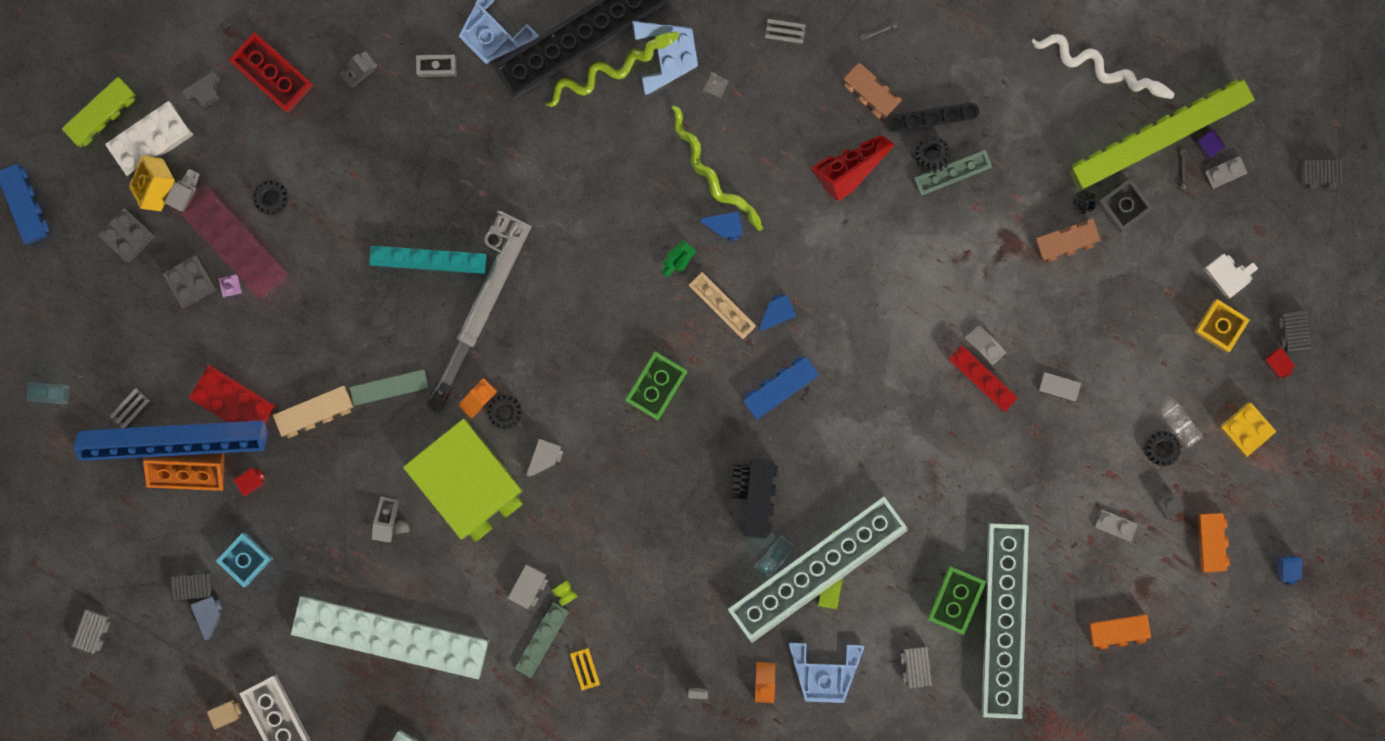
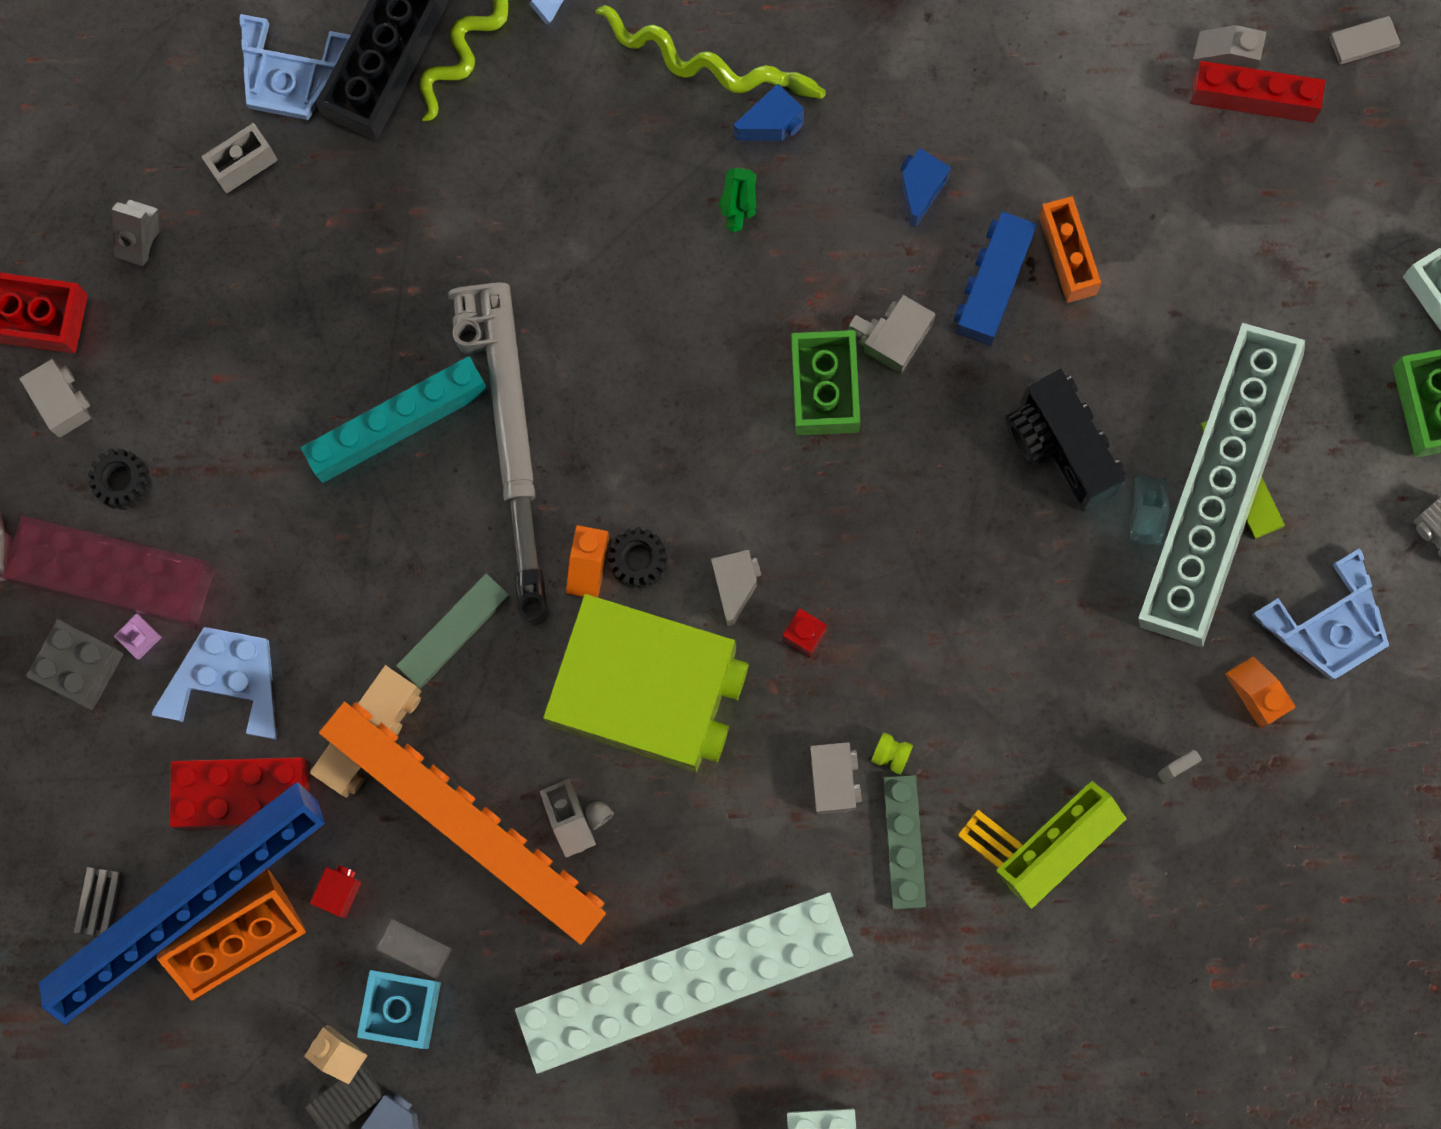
camera: 30 degrees left, 10 degrees down
tan plate [688,272,756,340] -> none
none -> light grey brick [19,359,92,438]
none -> light blue wing [152,627,278,740]
none -> tan slope [304,1025,367,1084]
none -> orange brick [319,701,606,945]
none -> clear plate [377,919,452,979]
none -> red brick [782,608,827,658]
none -> light grey hinge [848,295,936,374]
none -> lime brick [996,781,1127,909]
none -> orange brick [1038,196,1102,303]

